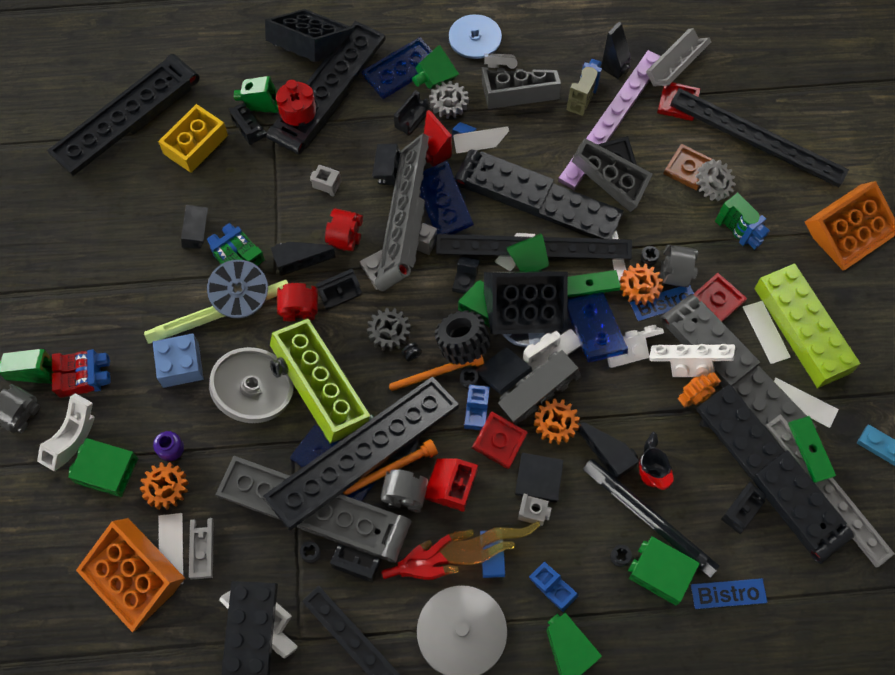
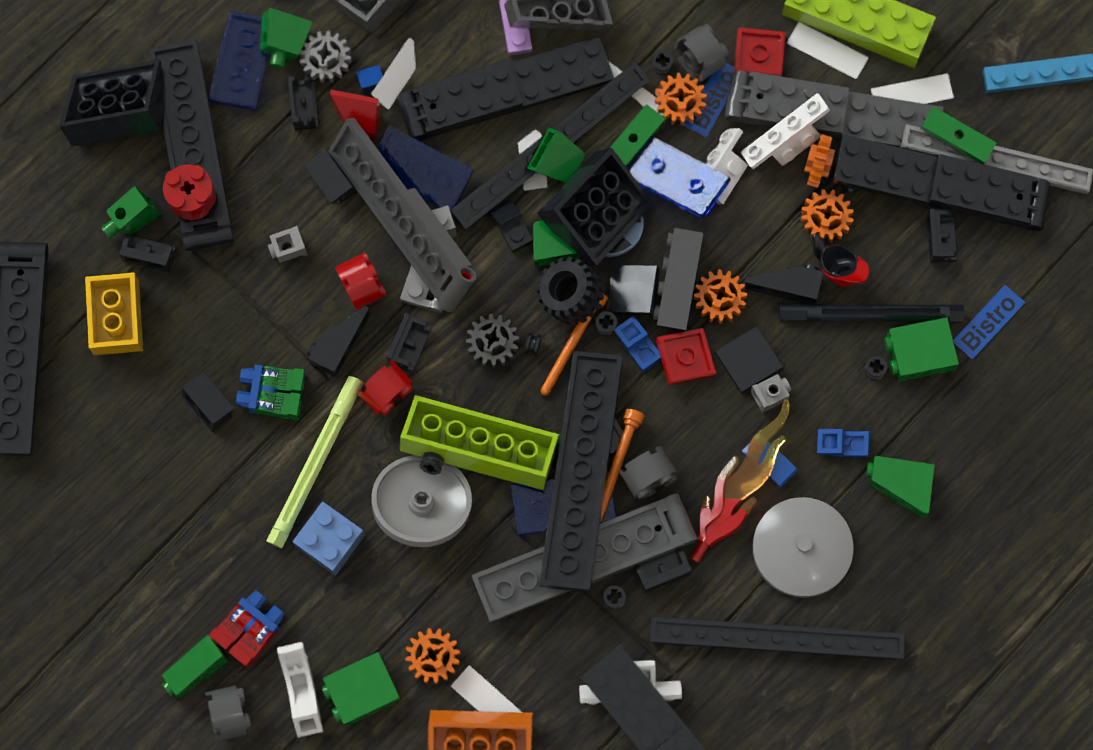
camera: 40 degrees left, 10 degrees up
dark purple head [153,431,184,462] -> none
light grey hinge [189,518,214,579] -> none
sand blue piece [207,260,268,318] -> none
red slope [425,459,478,512] -> none
white bracket [515,329,582,385] -> none
none -> orange gear [800,189,854,243]

